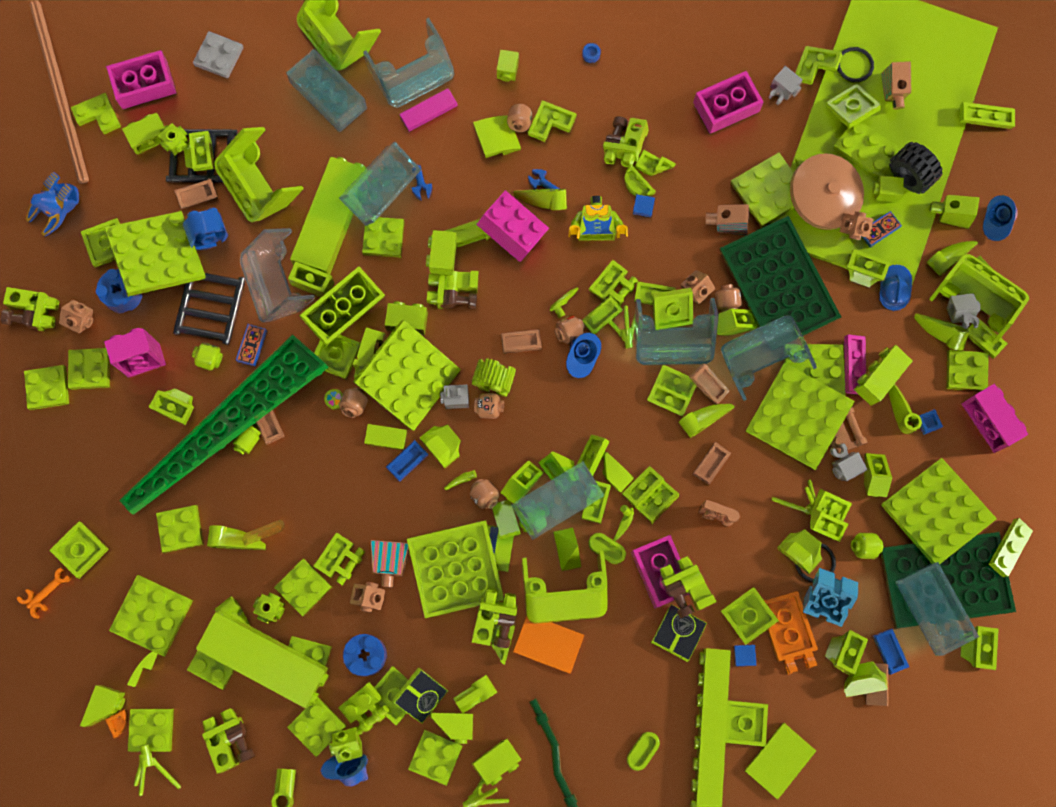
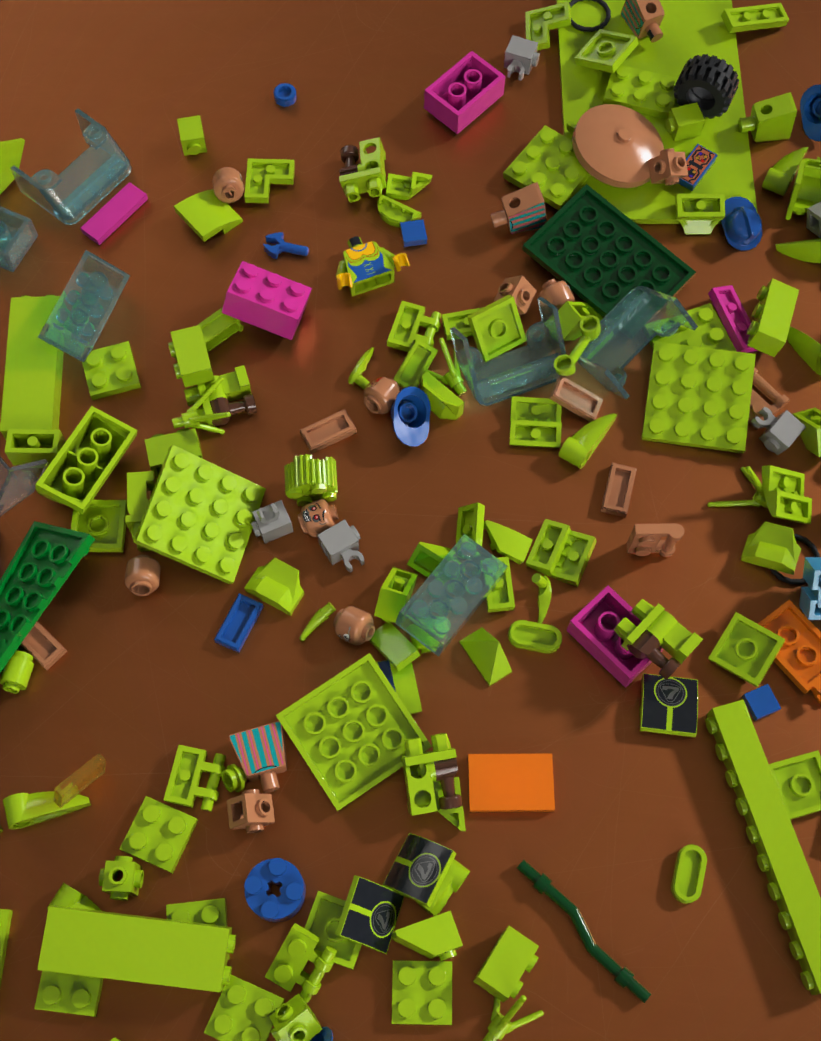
camera: 20 degrees left, 10 degrees down
lime tile [324,389,343,410] -> none
lime tile [364,424,407,450] -> none
blue bar [412,165,432,200] -> none
lime piece [513,189,567,210] -> none
lime windscreen [522,551,608,624] -> none
none -> lime plant [172,376,231,434]
none -> lime plate [222,764,247,792]
none -> light grey brick [318,519,365,572]
none -> black slope [383,833,456,908]
none -> lime slope [420,371,464,420]
none -> lime bar [553,315,601,376]

